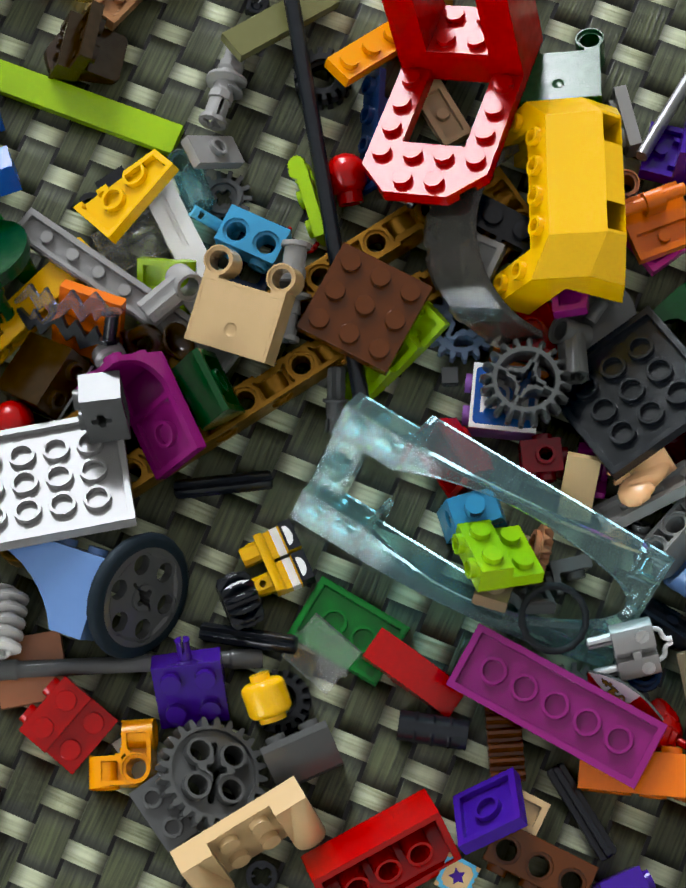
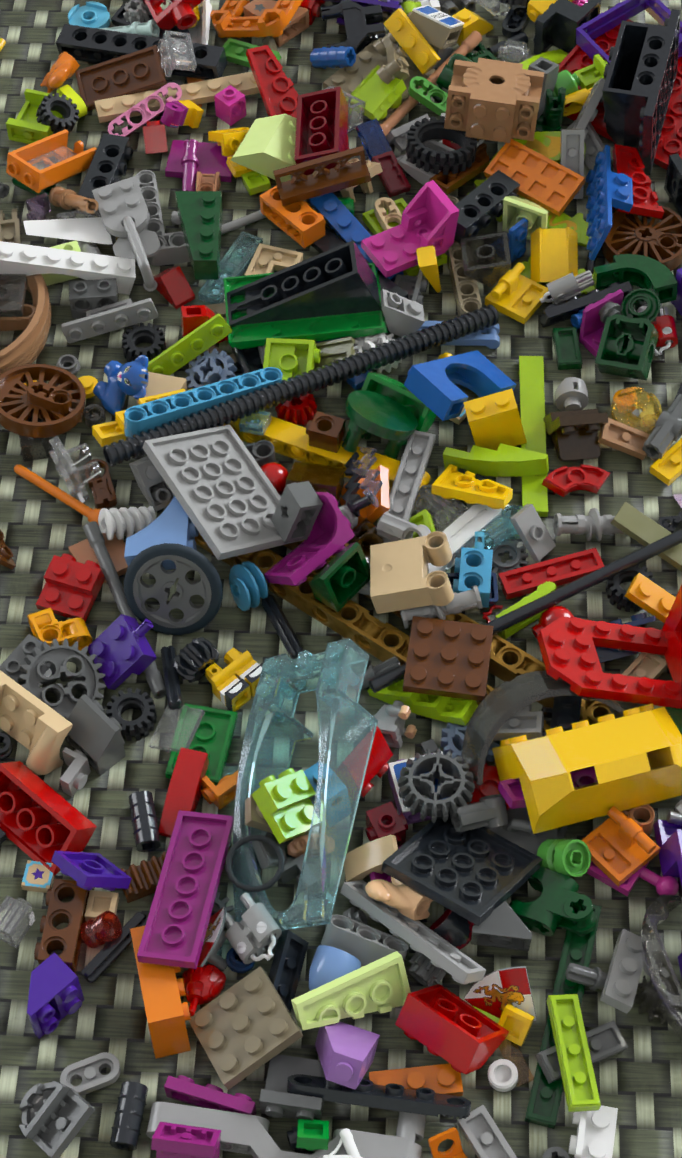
camera: 65 degrees right, 20 degrees down
yellow head [241,670,292,725] -> none
none -> light grey bracket [60,747,91,797]
none -> clear red wheel [81,911,122,949]
none -> orange bracket [201,770,246,810]
none -> dark azure piece [229,561,268,611]
none -> light grey piece [369,700,417,748]
none -> lime slope [443,443,549,477]
none -> yellow slope [463,389,527,451]
none -> red plate [498,547,604,600]
none -> bright green wheel [537,839,591,877]
none -> red tile [542,464,610,497]
none -> light grey piece [555,377,589,411]

